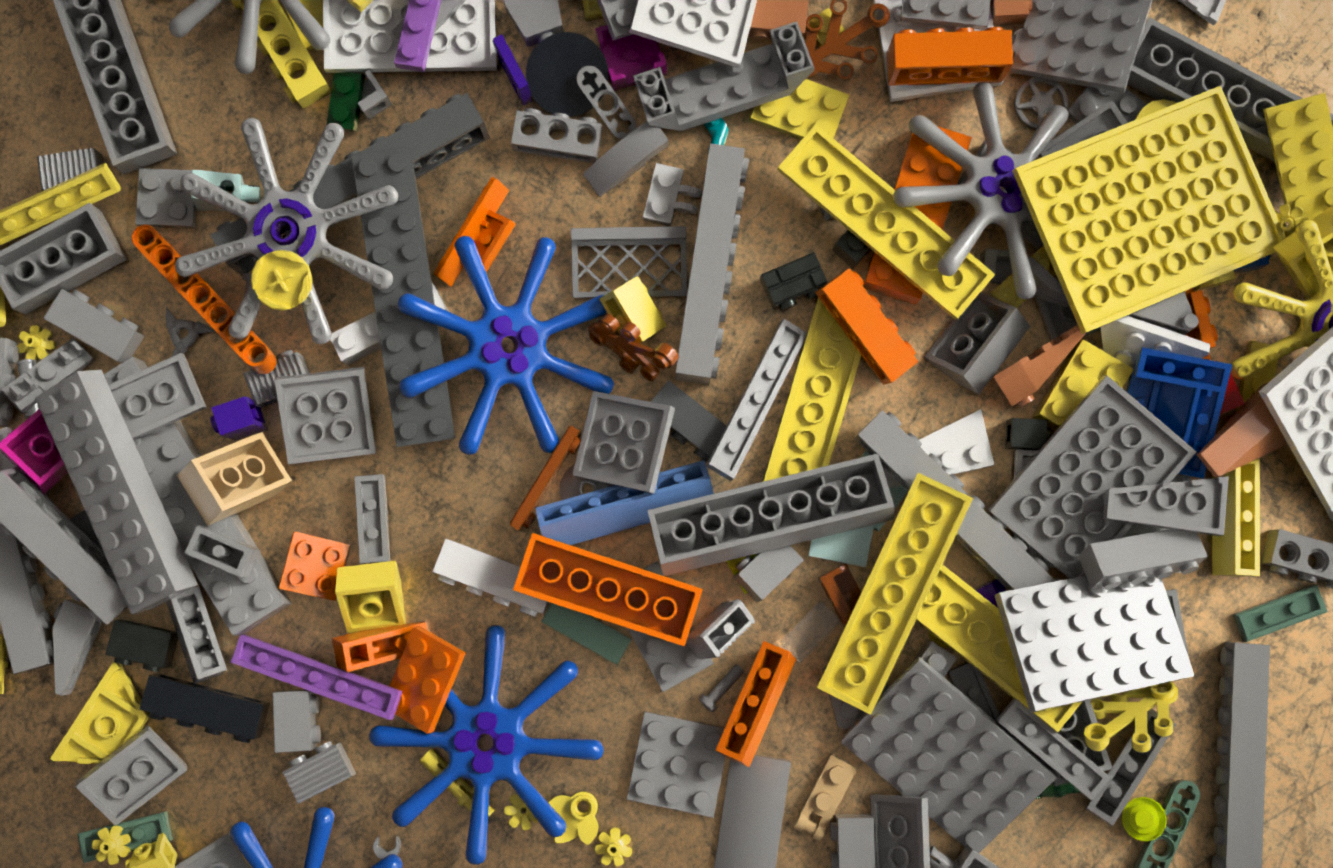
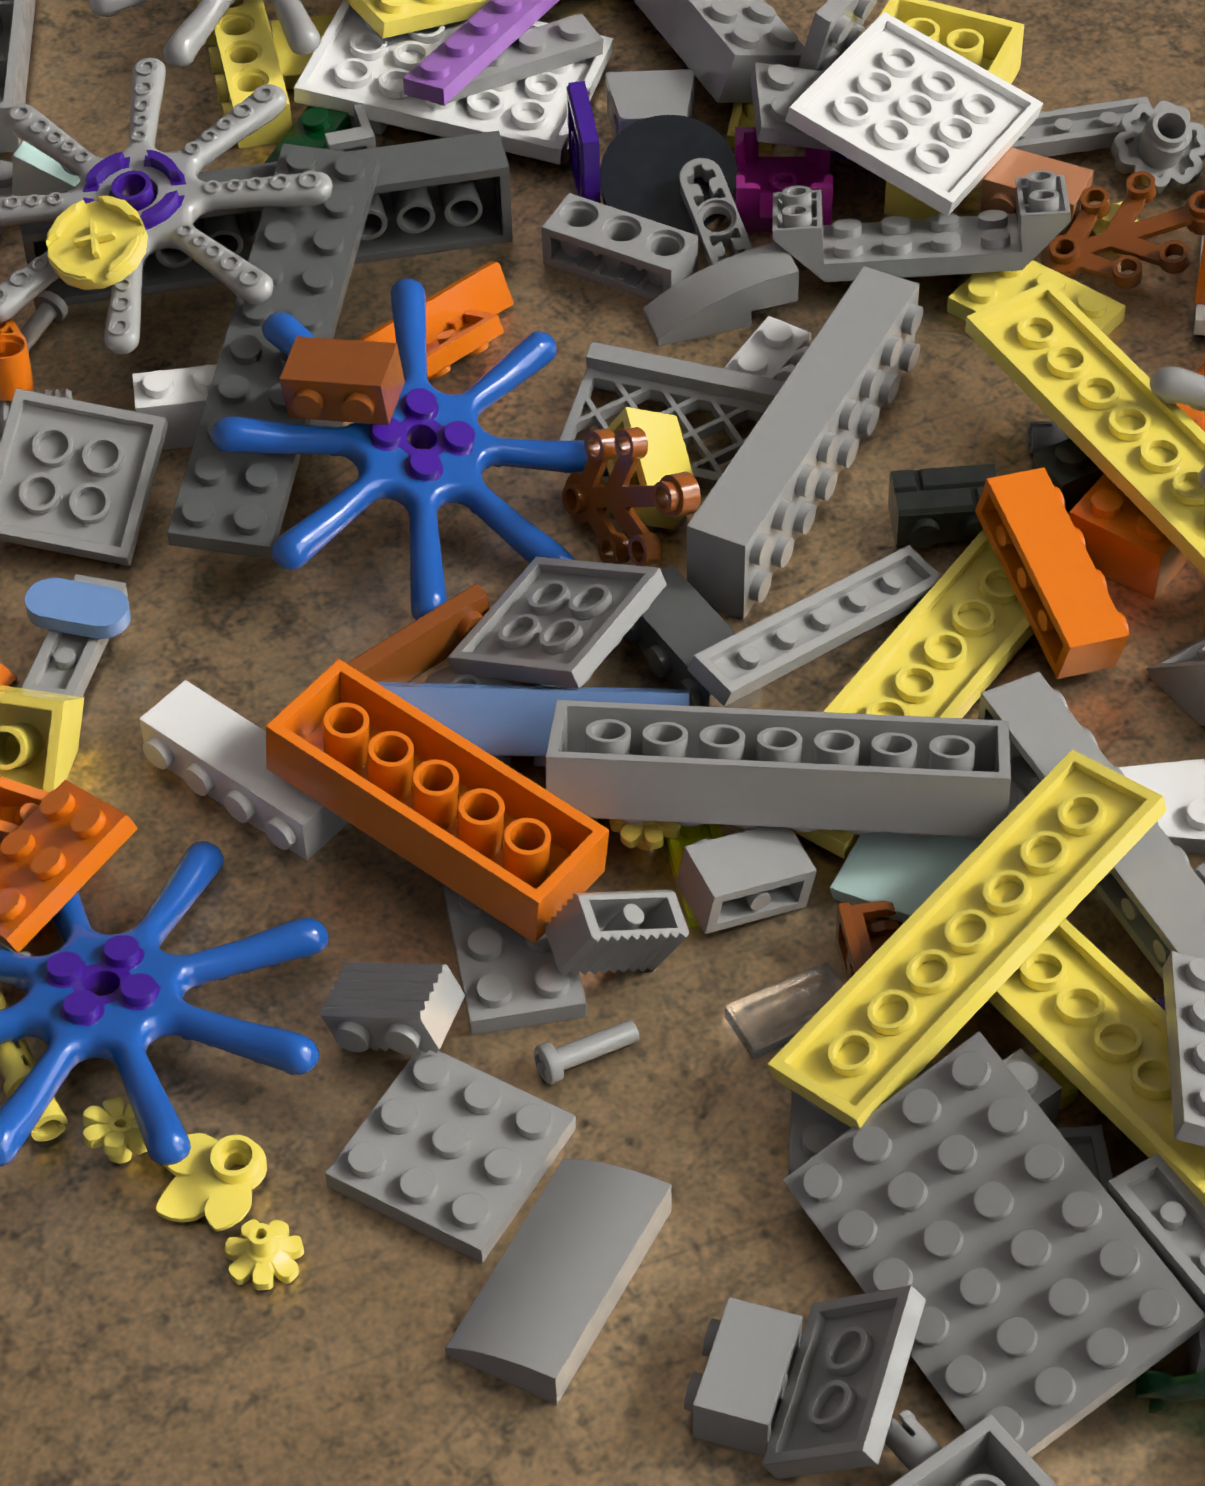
camera: 20 degrees right, 35 degrees down
sand green tile [541,603,632,665] -> none
orange brick [715,641,796,767] -> none
tan plate [793,753,857,842] -> none
none -> medium blue tile [24,578,131,639]
none -> dark orange brick [279,336,405,425]
none -> light grey brick [320,962,465,1055]

